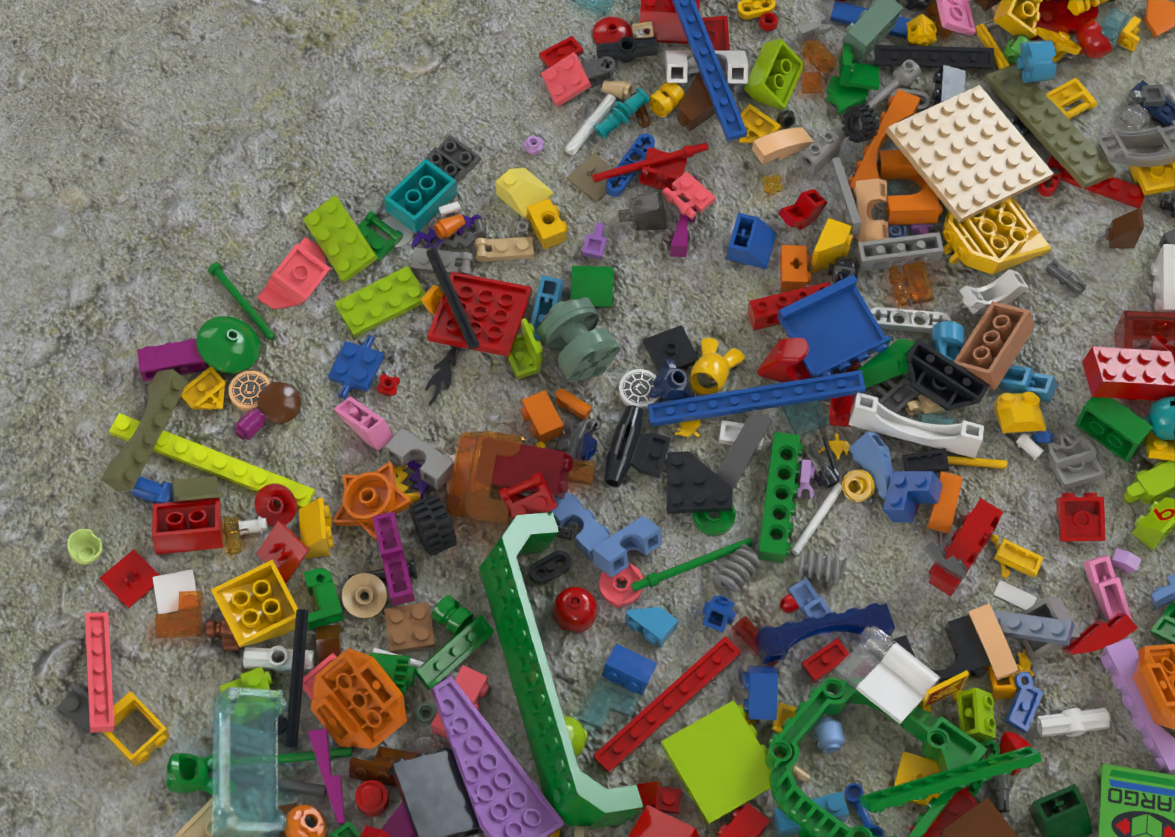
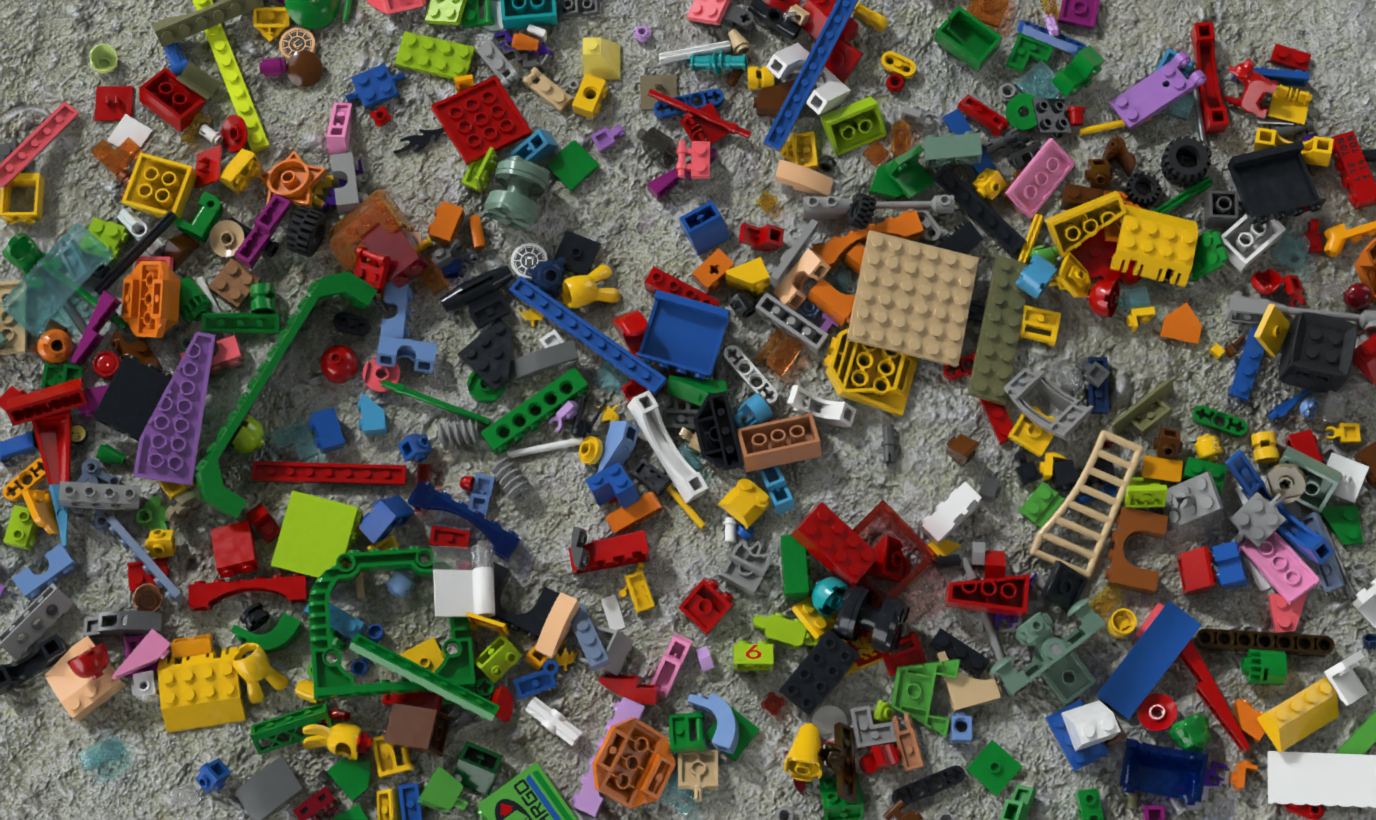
camera: 50 degrees right, 10 degrees up
black axle [426,248,479,350] -> none

